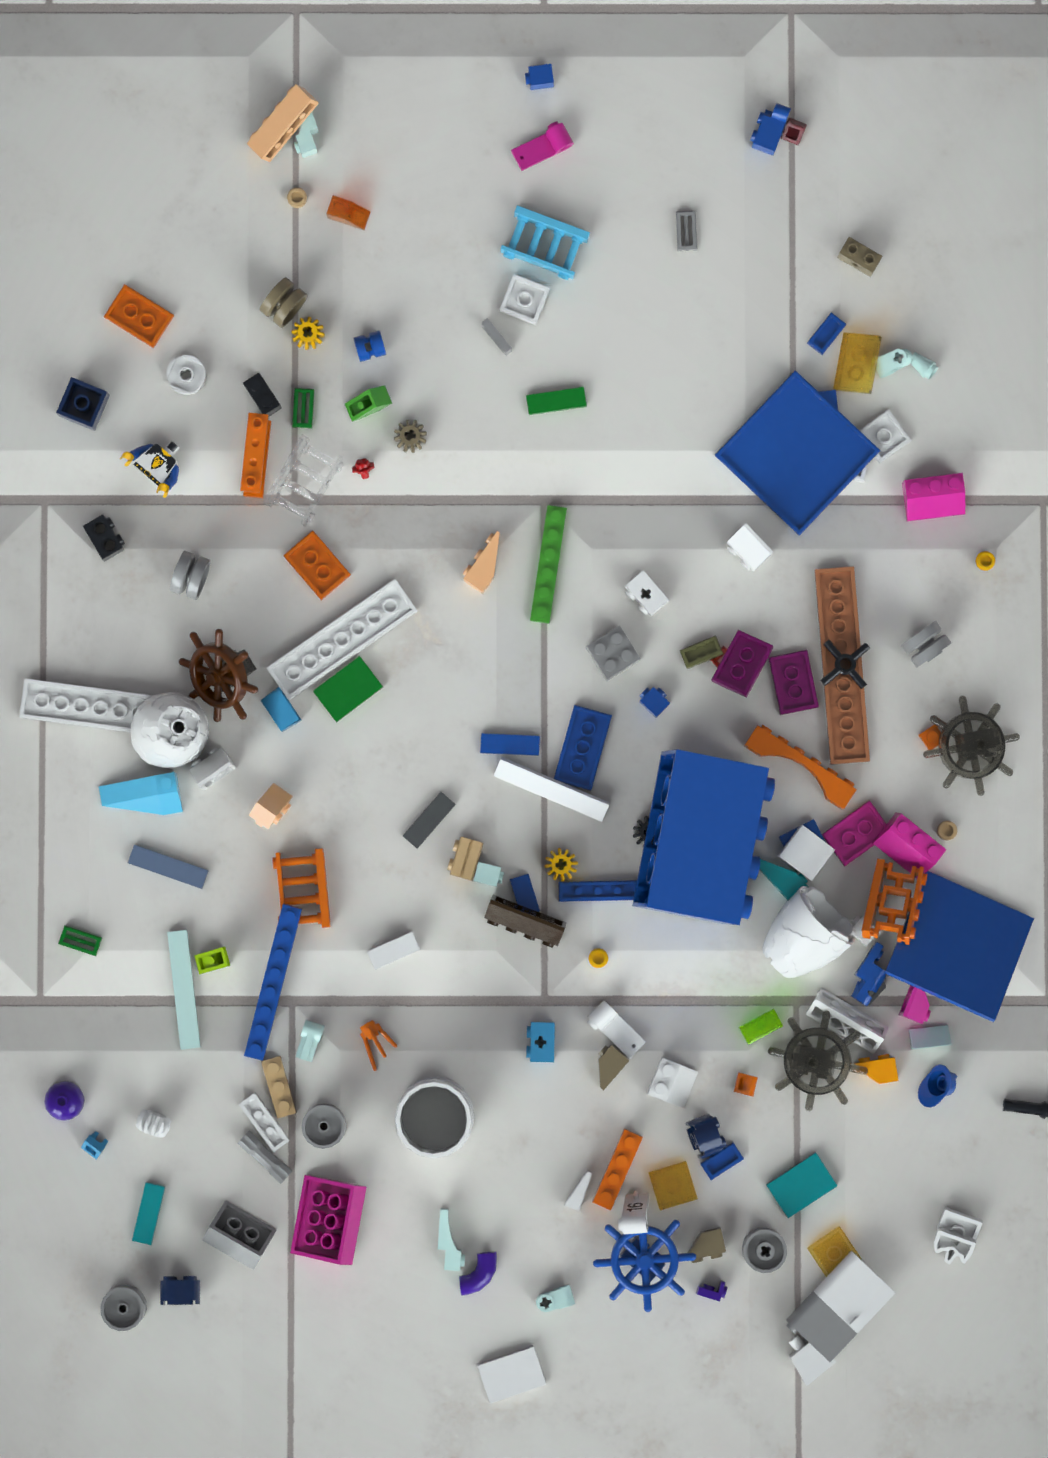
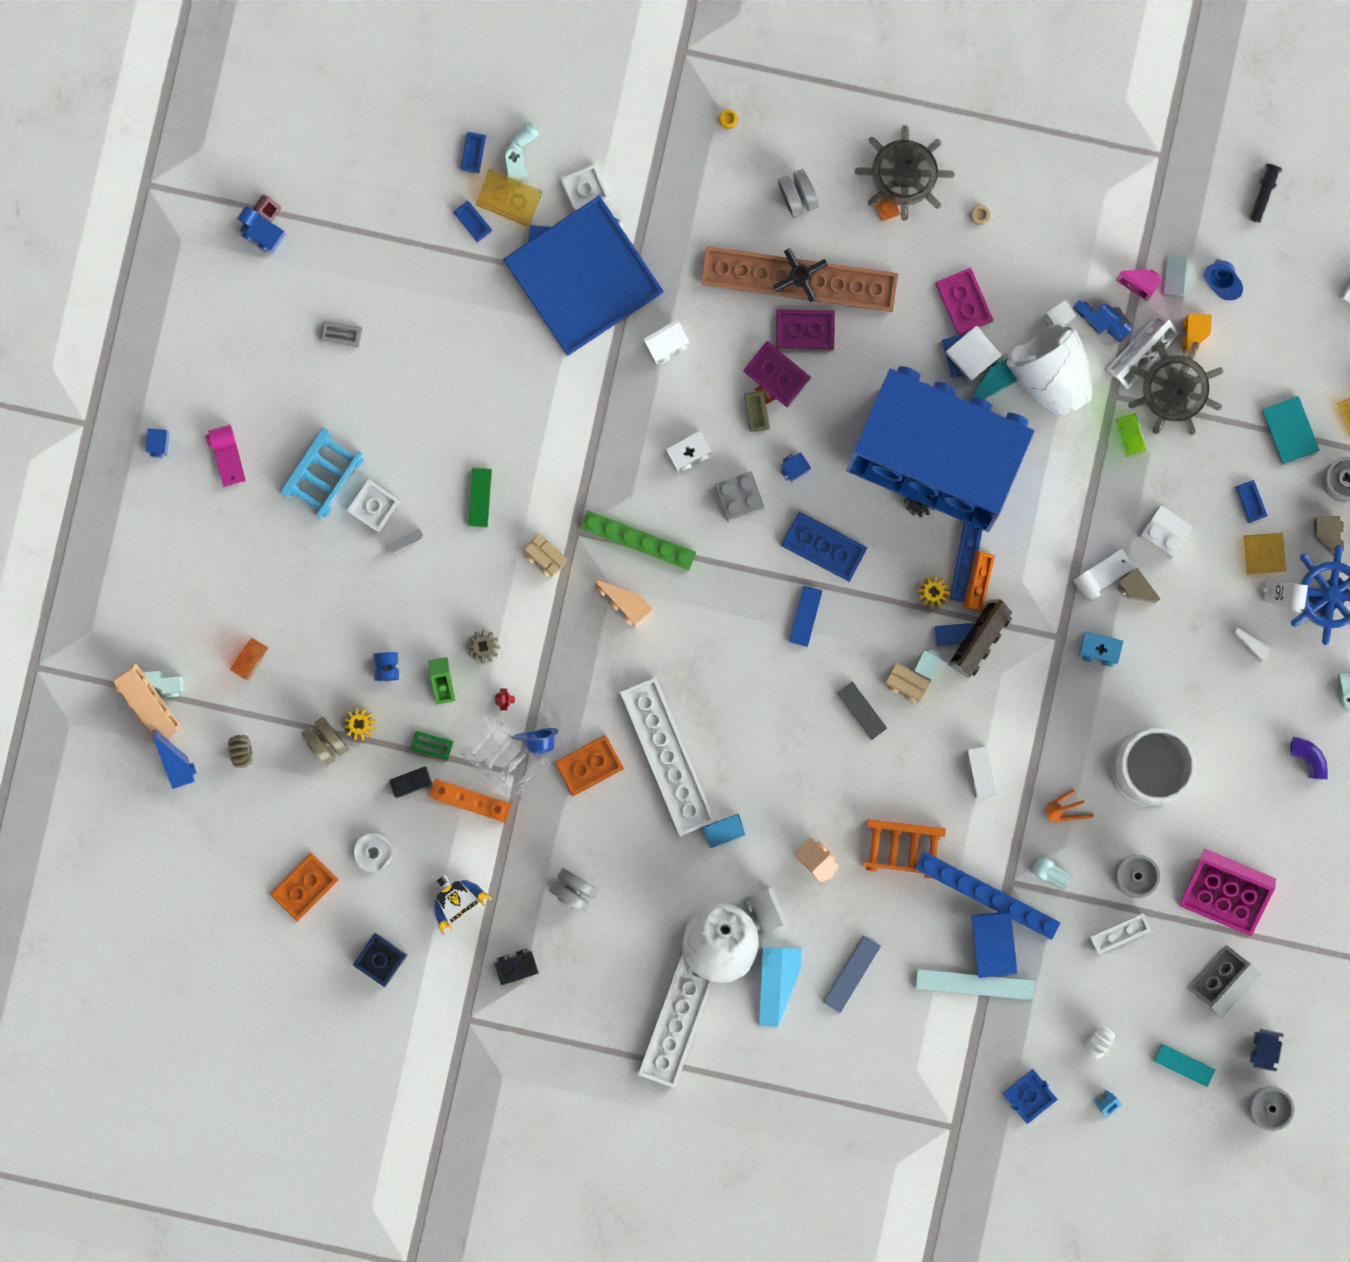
camera: 75 degrees left, 0 degrees up
dark purple cylinder [44,1081,85,1121] -> none
green tile [58,925,102,956] -> none
reddish brown brick [179,629,258,722] -> none
lime slope [194,947,230,974] -> none
light grey axle [238,1131,292,1184] -> none
tan plate [261,1056,297,1119] -> none
tan tile [287,188,307,208] -> none
green tile [313,656,383,723] -> none
light aqua slope [438,1208,465,1271] -> none
white tile [494,757,610,822] -> none
yellow plate [589,948,608,968] -> none
orange brick [592,1129,643,1210] -> none
dark blue brick [686,1114,727,1159] -> none
orange plate [734,1072,758,1096] -> none
orange arch [744,725,857,810] -> none
dark tan brick [837,237,883,277] -> none
orange fence [862,858,927,945] -> none
dark pink slope [872,812,947,879] -> none
blue tile [885,871,1034,1022] -> none
dark pink slope [902,473,965,521] -> none
none -> blue slope [152,730,197,789]
none -> dark tan gear [228,735,254,768]
none -> blue tile [460,132,486,174]
none -> blue piece [513,728,559,754]
none -> tan brick [524,533,569,577]
none -> orange tile [963,551,995,612]
none -> blue slope [971,911,1017,978]
none -> blue plate [1002,1069,1058,1124]

